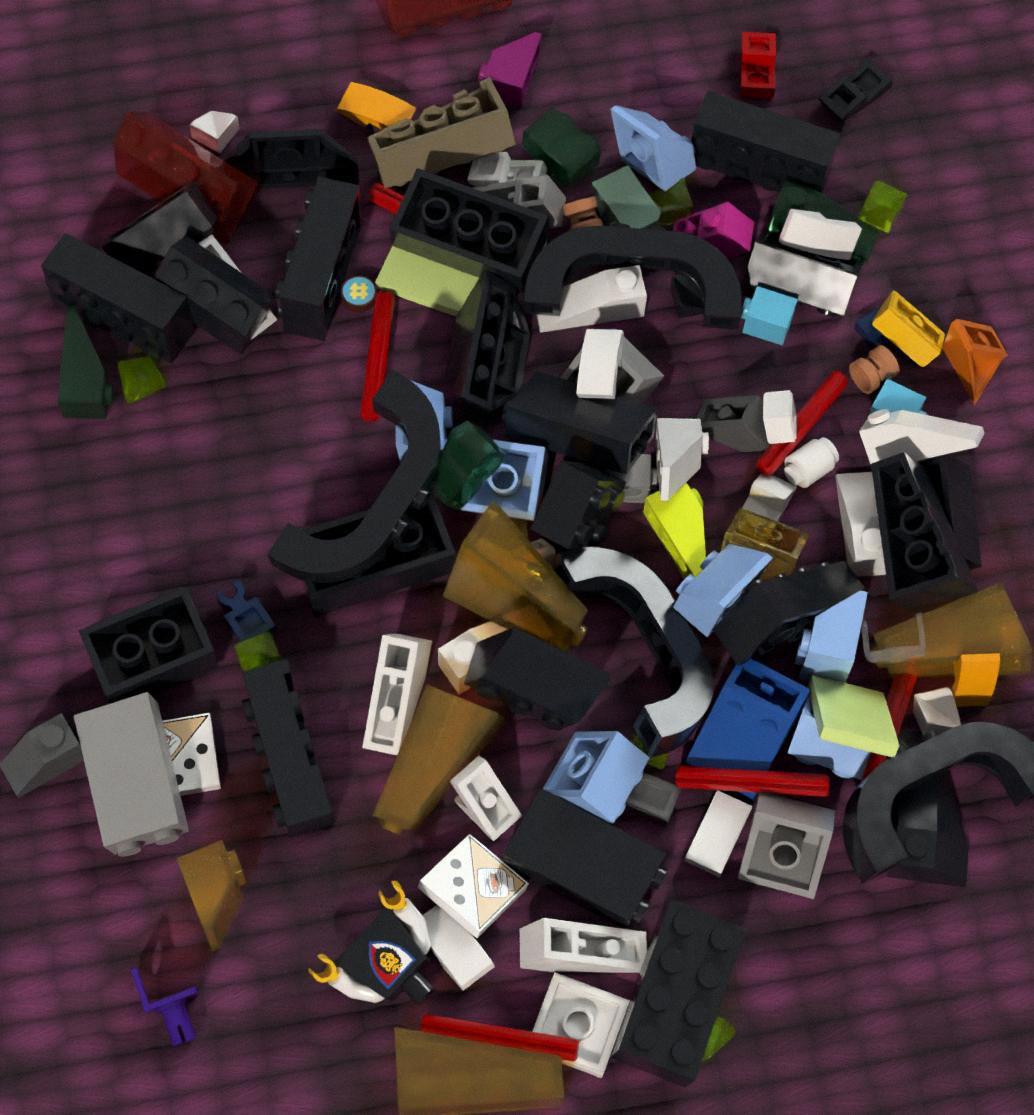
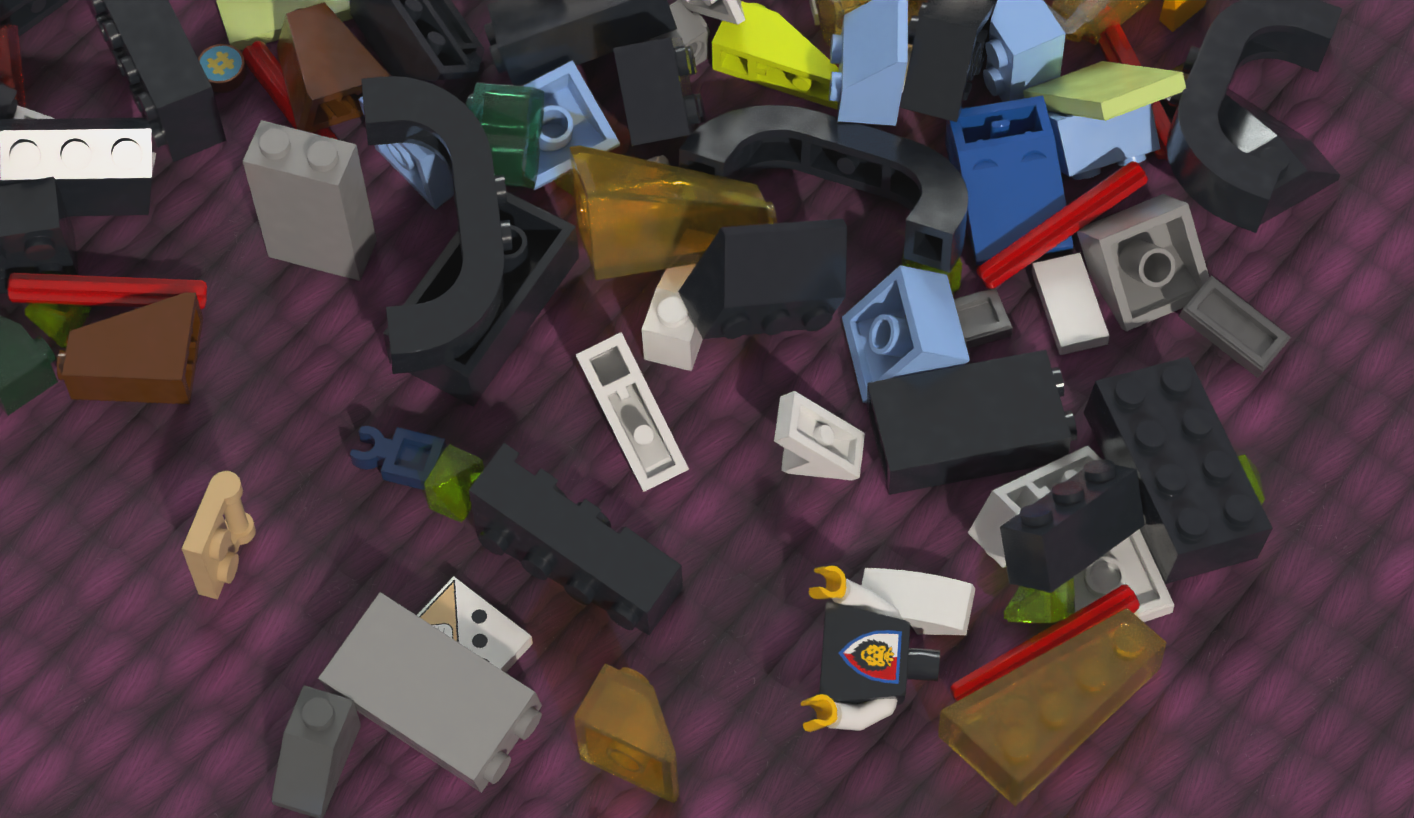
camera: 35 degrees left, 5 degrees down
black brick [78,586,219,704] -> none
clear yellow slope [373,684,507,835] -> none
tile [417,834,529,938] -> none
white slope [913,687,961,735] -> none
none -> red axle [8,273,207,310]
none -> reddish brown slope [57,293,203,404]
none -> tan plate [182,471,256,599]
none -> light grey brick [243,120,377,281]
none -> reddish brown slope [276,2,390,133]
none -> black brick [1000,459,1145,593]
none -> clear neon green slope [1004,577,1075,623]
none -> flat silver tile [1178,275,1291,378]

